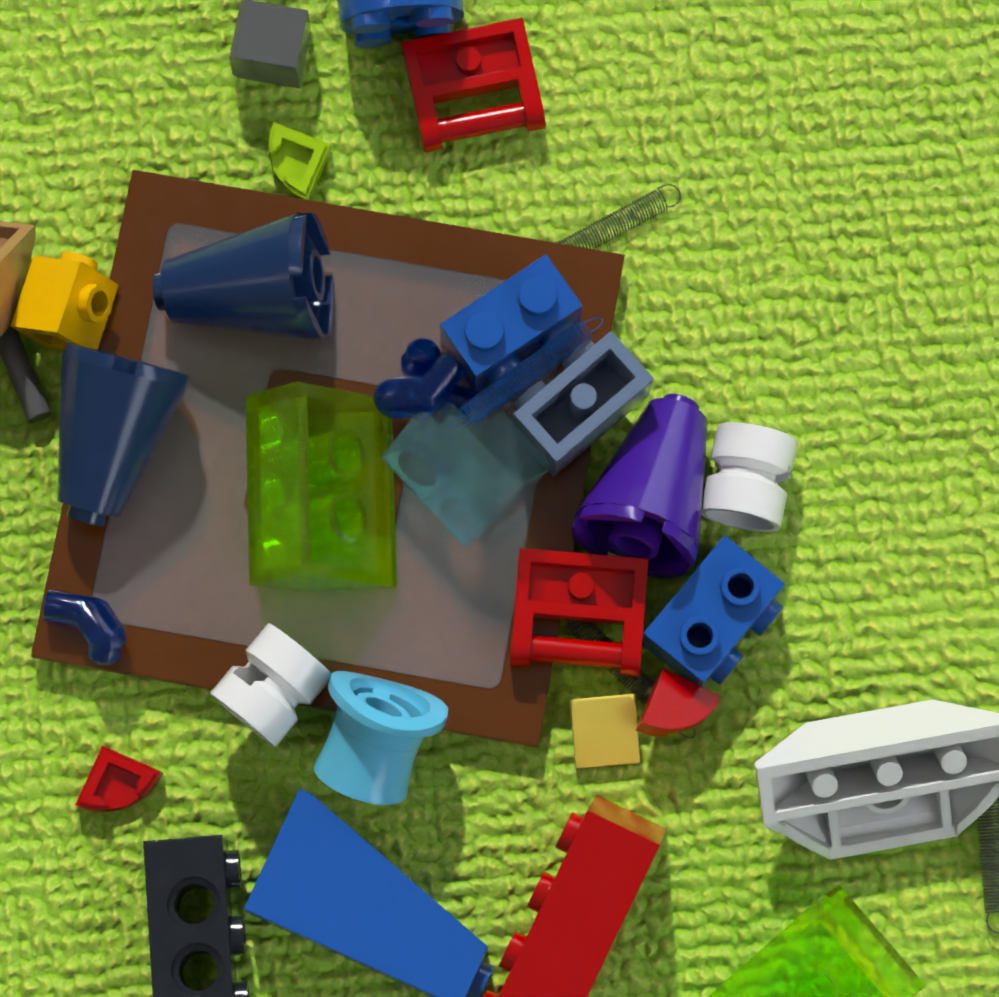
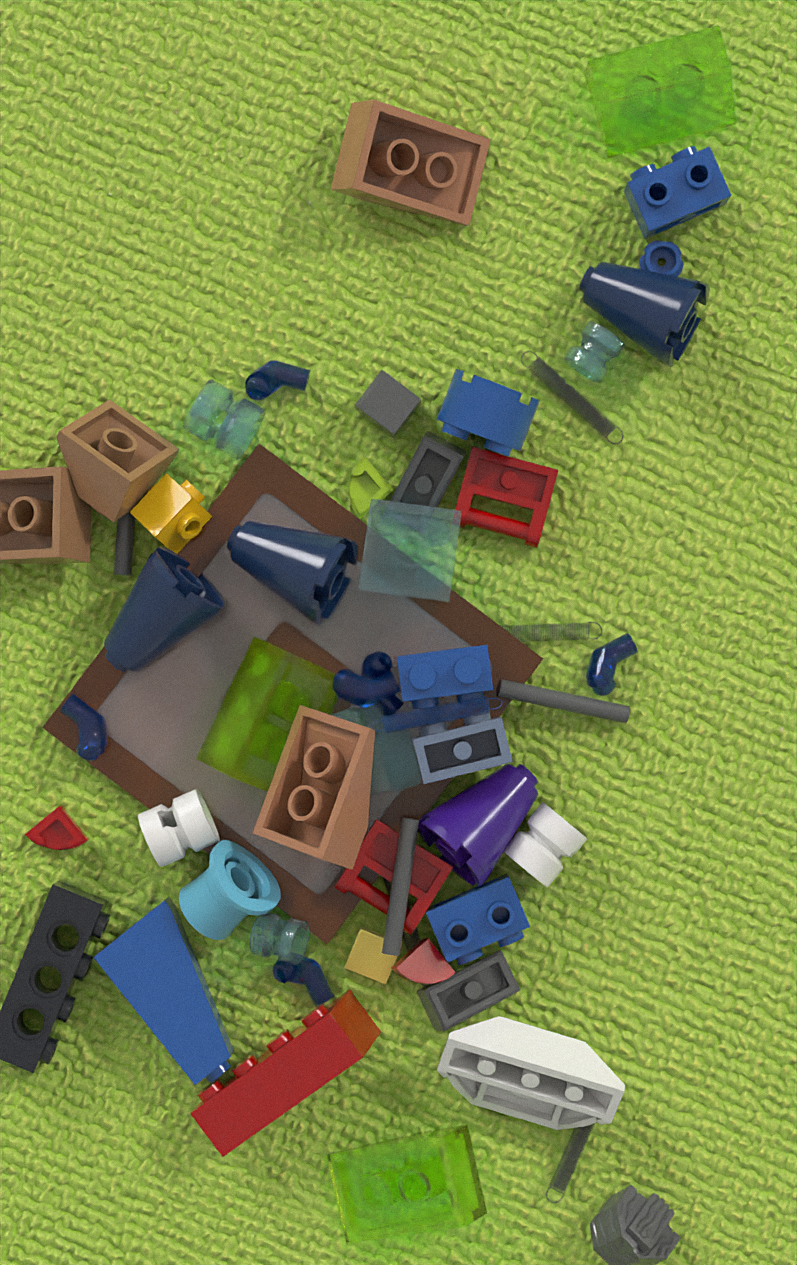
camera: 30 degrees right, 10 degrees up
none -> clear light blue wheel [183,379,266,460]
none -> clear blue arm [245,360,311,401]
none -> clear light blue wheel [250,912,310,965]
none -> nougat slope [253,705,375,870]
none -> clear blue arm [272,953,335,1006]
none -> clear light blue brick [359,499,462,603]
none -> dark grey bar [382,817,419,956]
none -> dark grey slope [384,431,466,534]
none -> dark grey slope [417,950,520,1031]
none -> dark grey bar [496,679,630,723]
none -> clear blue arm [586,633,638,696]

